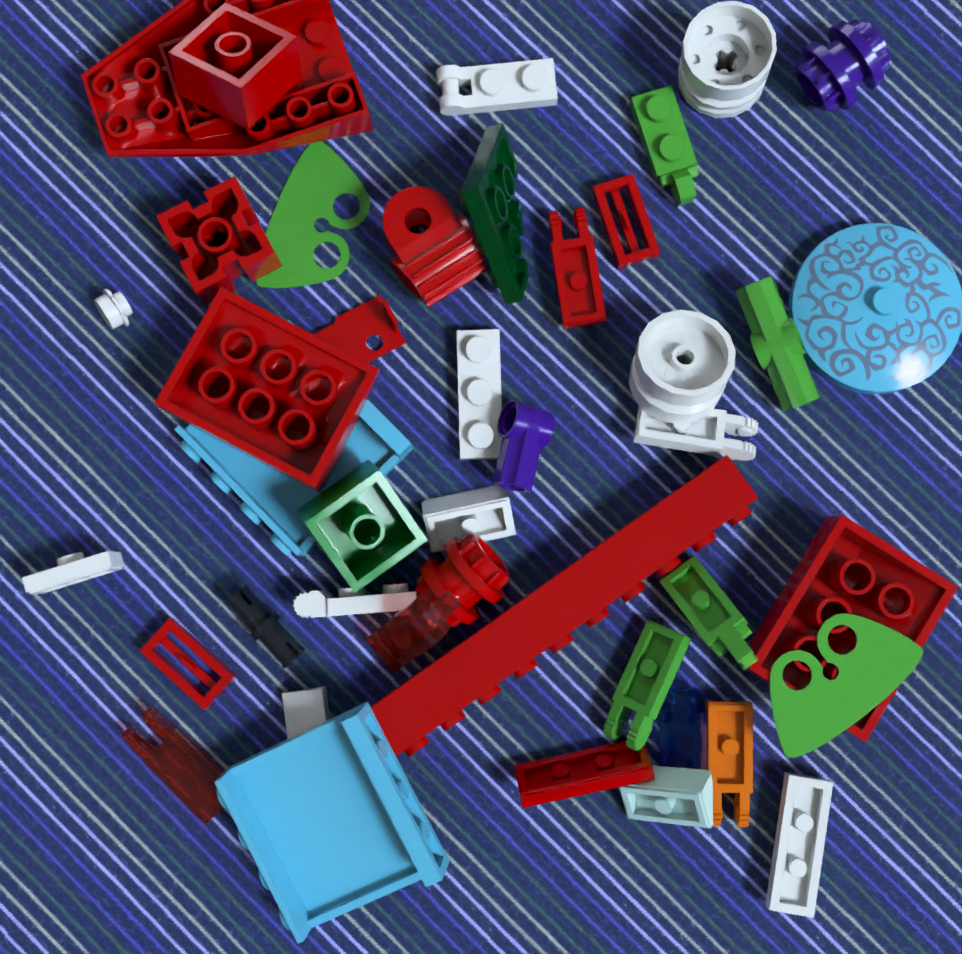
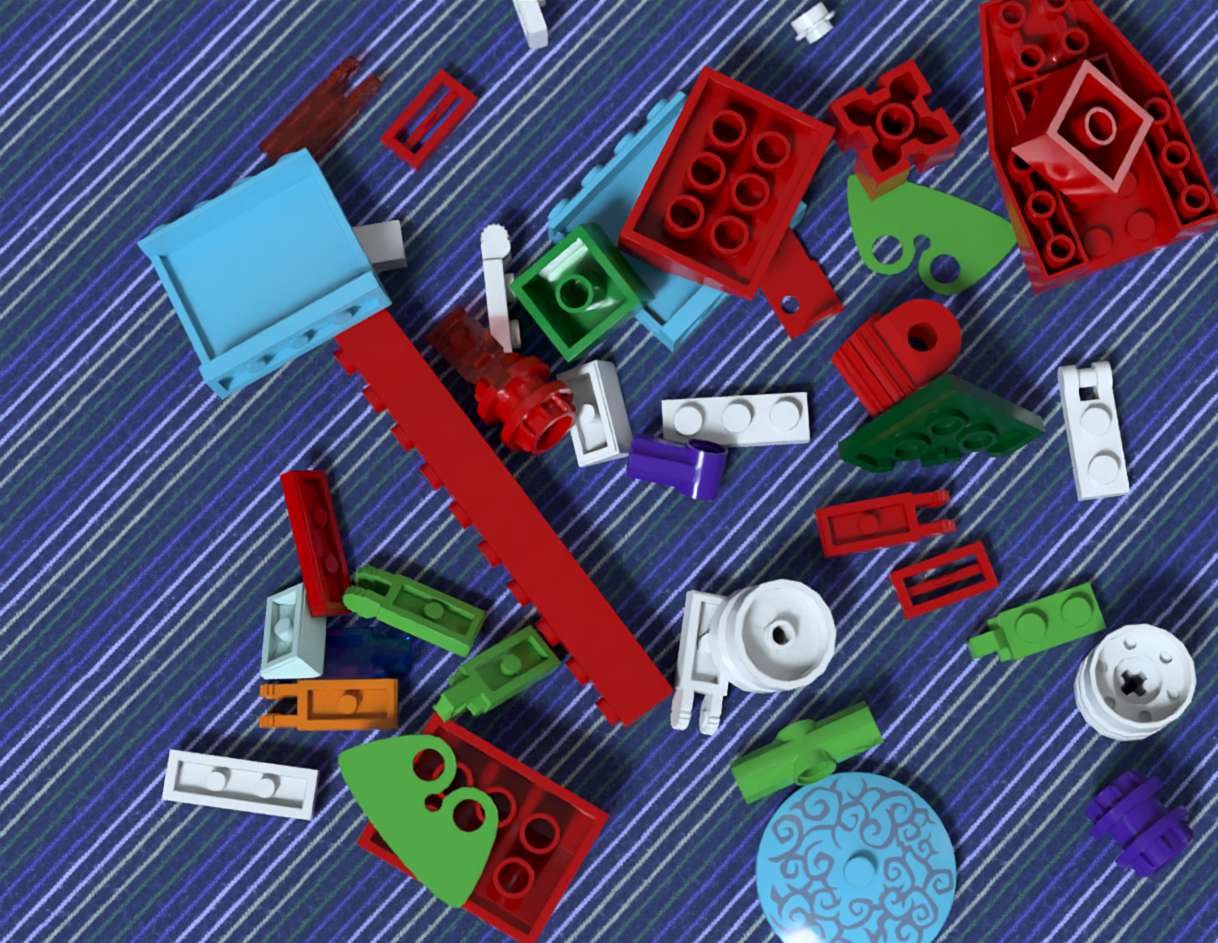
camera: 85 degrees right, 5 degrees down
black pin [225,585,305,669] -> none

